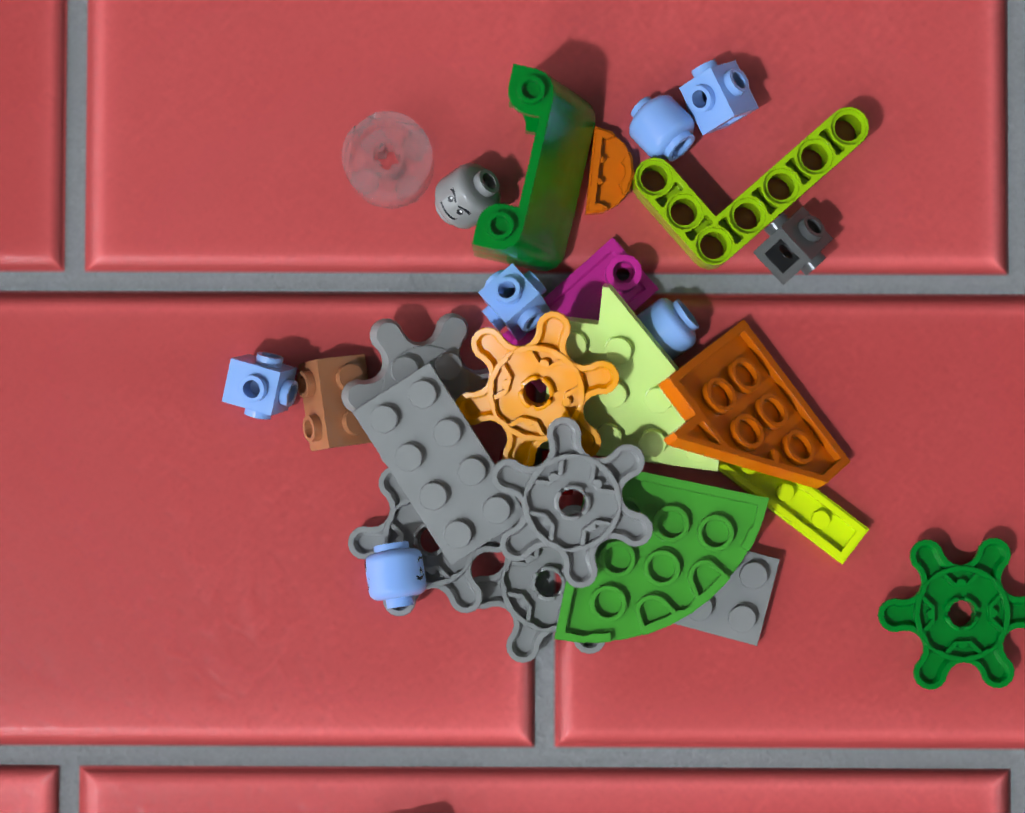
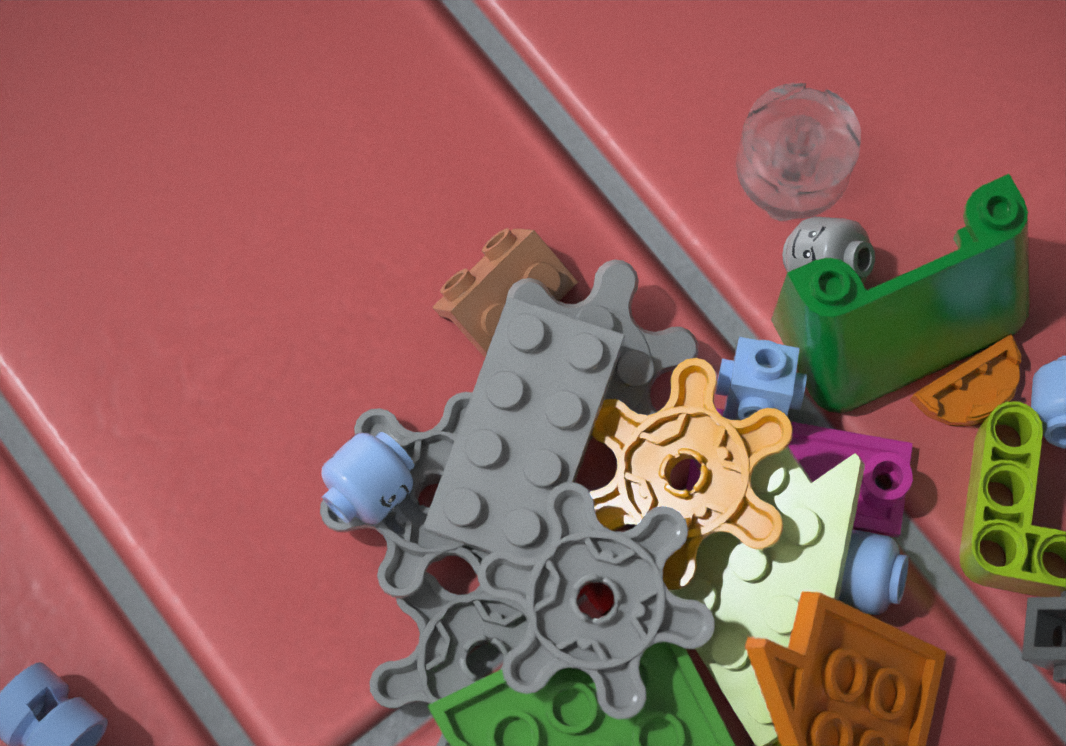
camera: 50 degrees right, 15 degrees down
light blue brick [222,352,298,420] -> none

